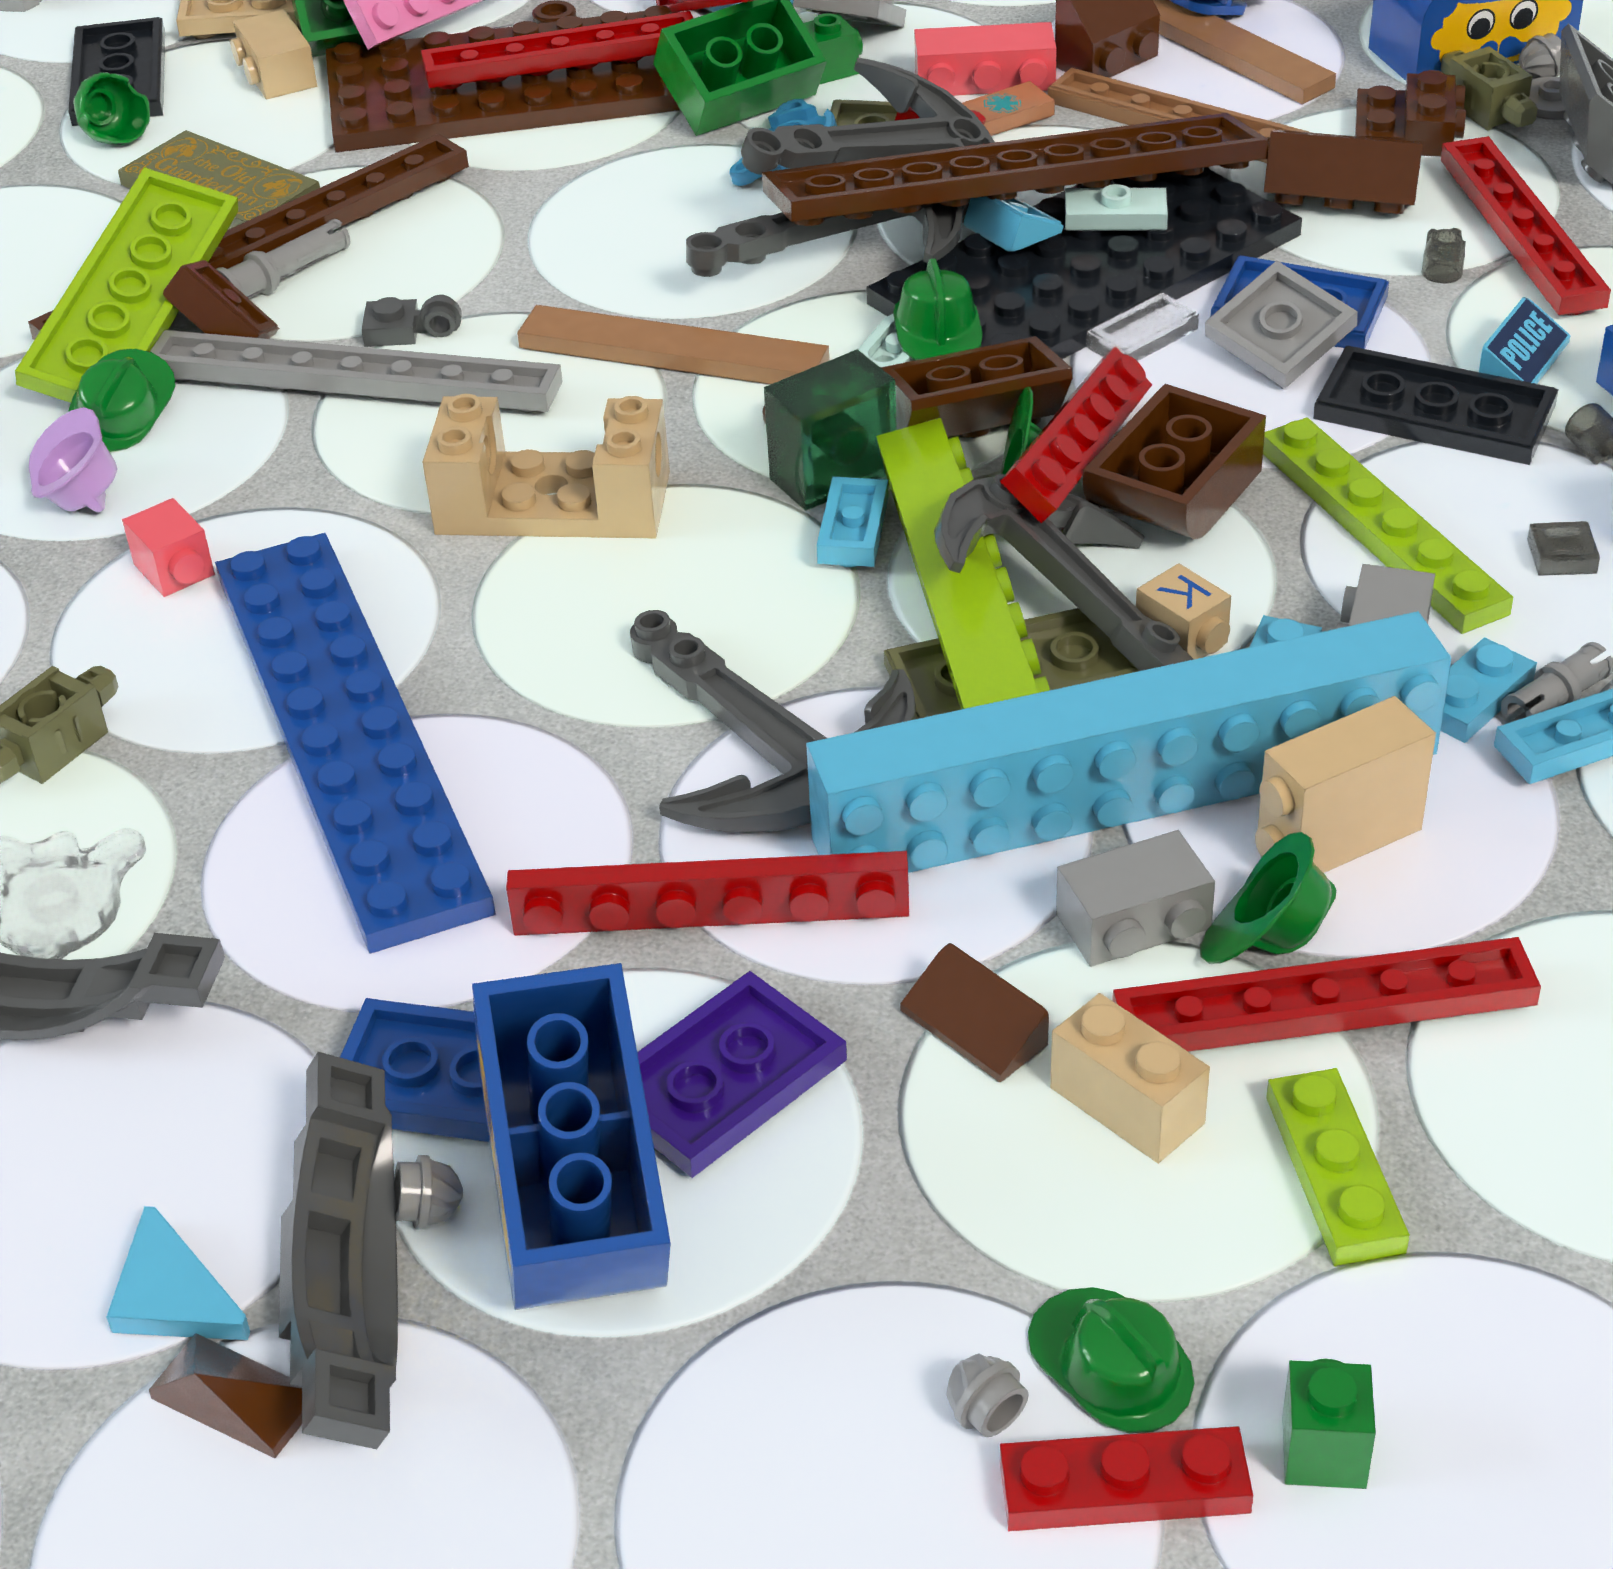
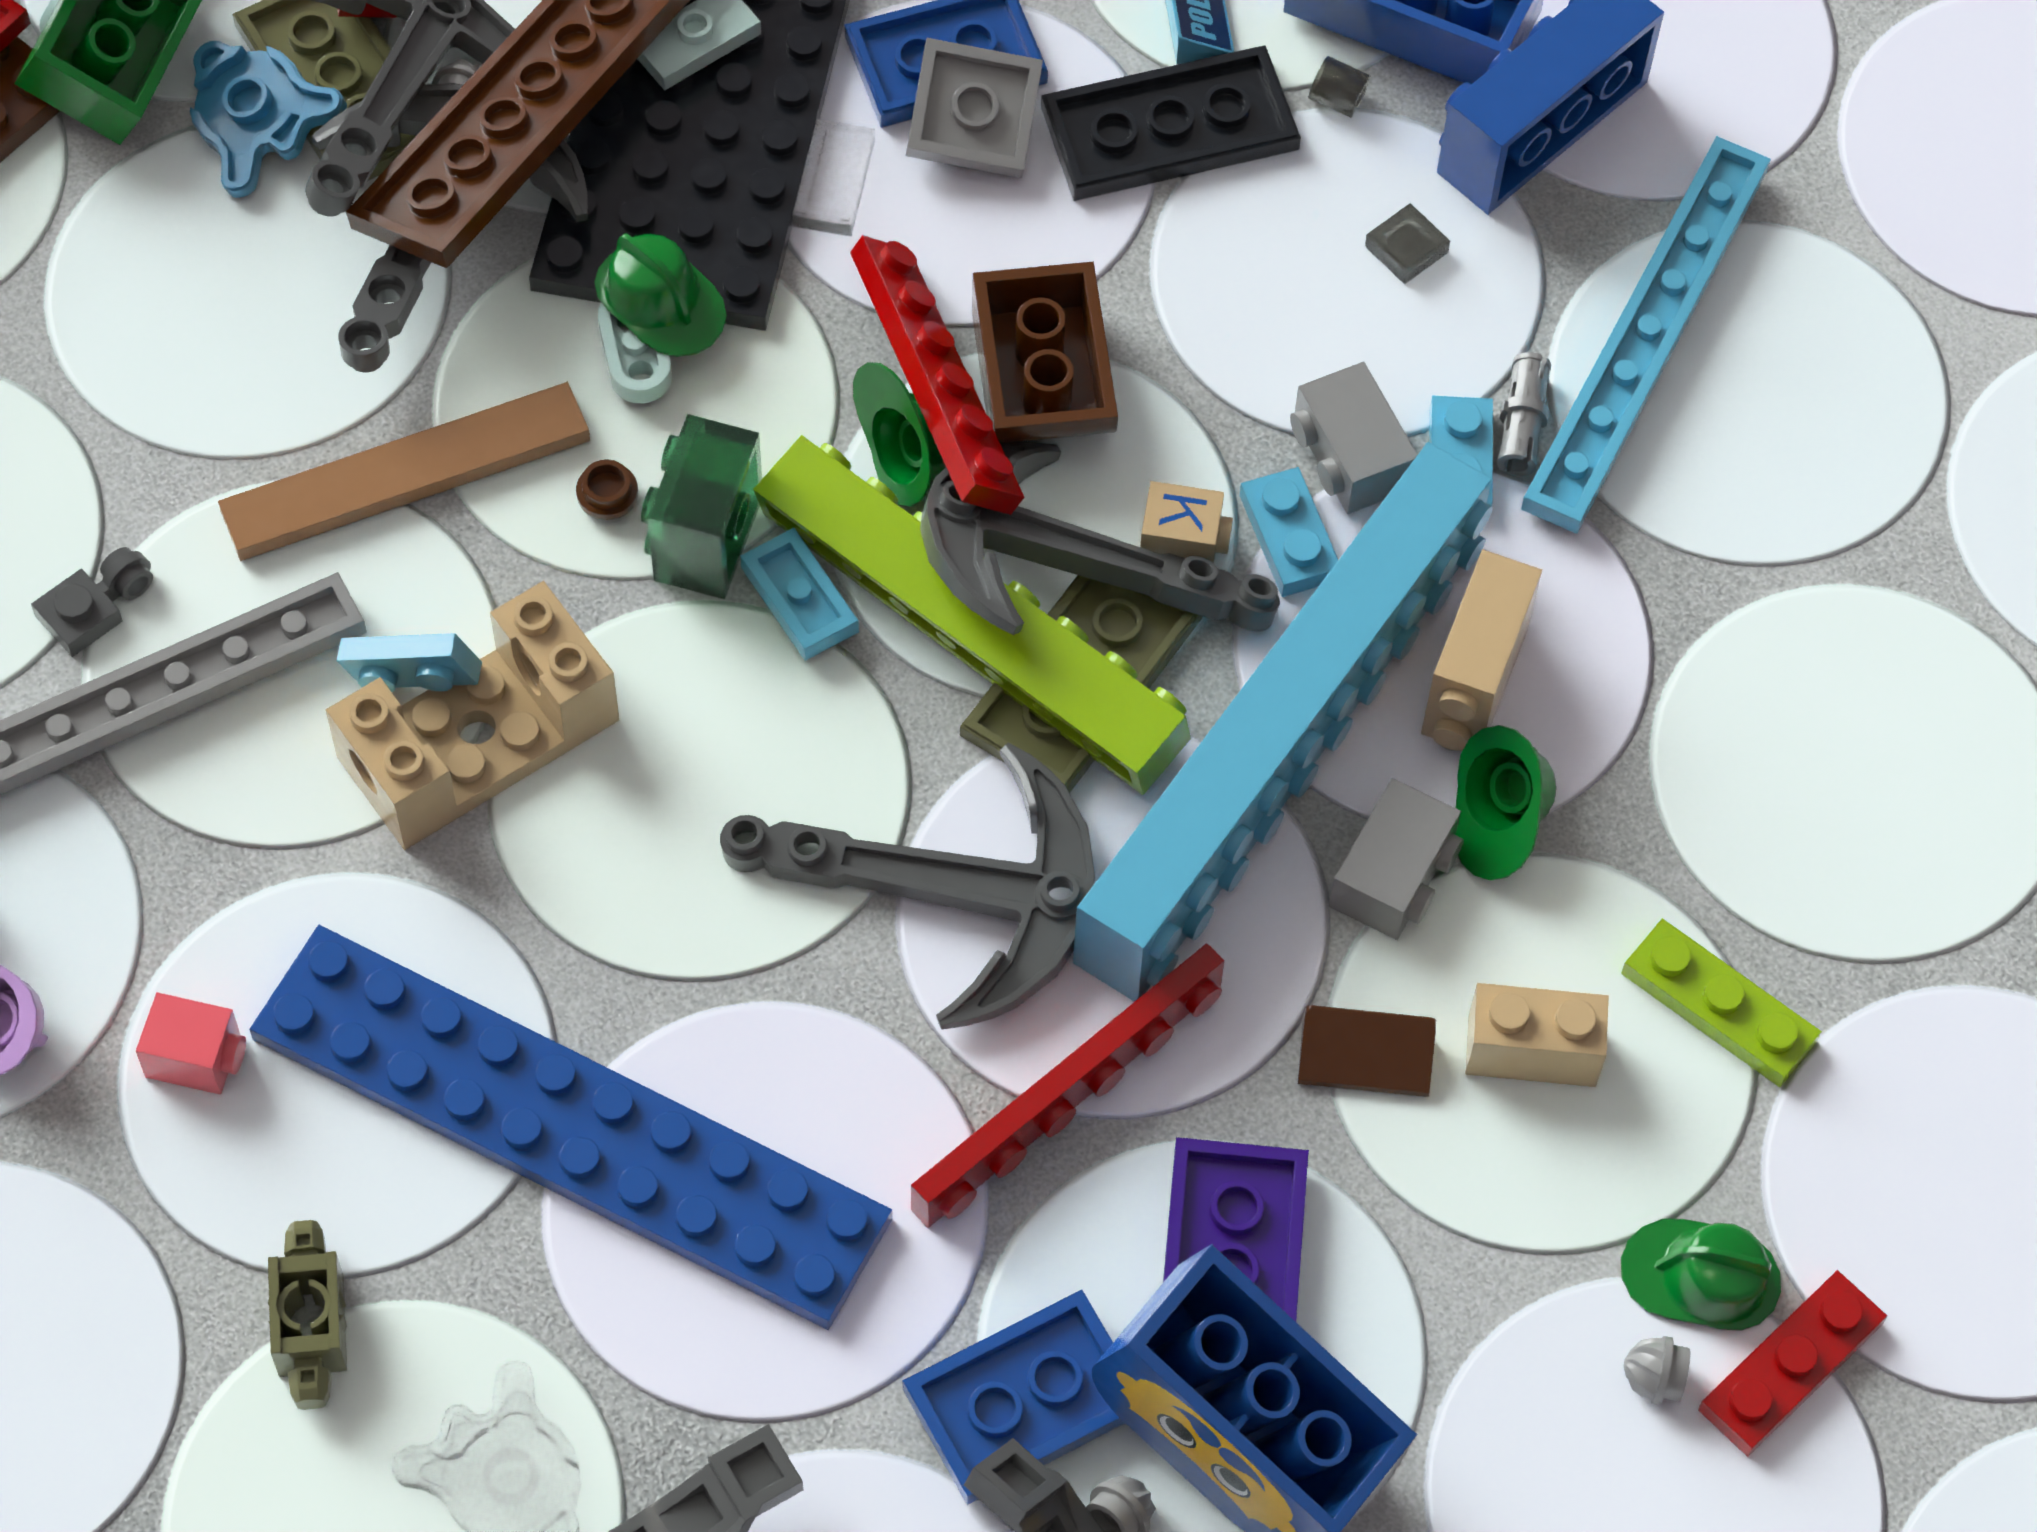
camera: 45 degrees left, 20 degrees up
reddish brown slope [880,336,1073,438] -> none
medium azure slope [964,196,1064,252] -> none
red plate [1112,937,1541,1052] -> none
lime plate [1263,417,1514,634] -> none
green brick [1282,1358,1376,1489] -> none
none -> medium azure plate [336,633,482,692]

